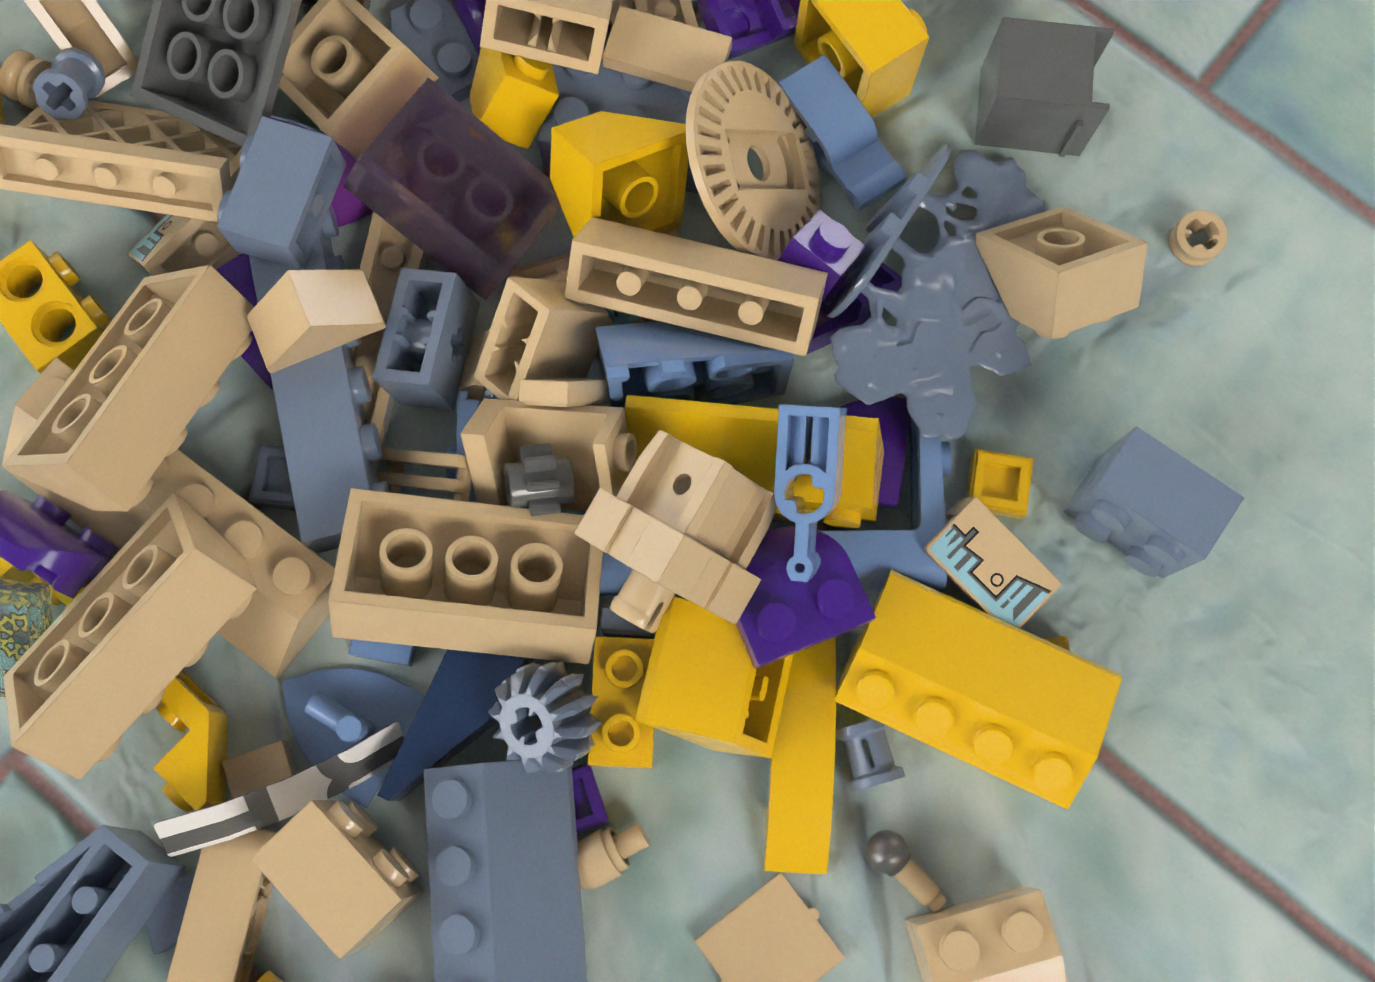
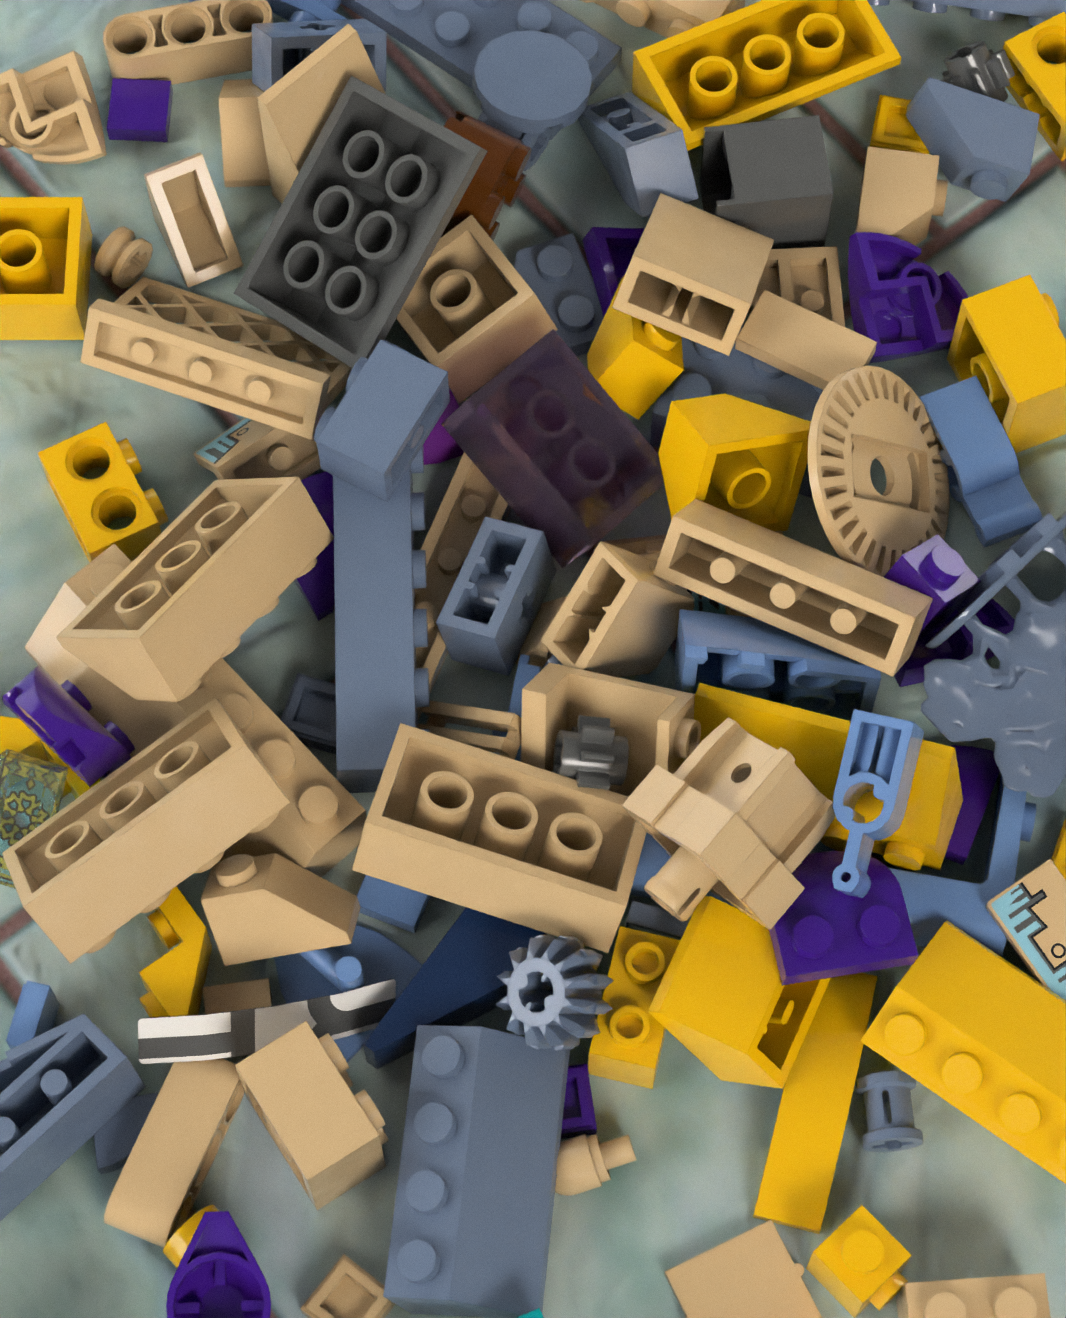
camera: 15 degrees right, 10 degrees down
sand blue bush [32,48,105,120] -> none
tan slope [247,270,387,373] -> none
tan tile [519,378,607,407] -> none
piece [865,830,947,912] -> none
none -> medium blue tile [6,980,60,1049]
none -> tan slope [200,853,361,966]
none -> yellow brick [806,1205,912,1318]

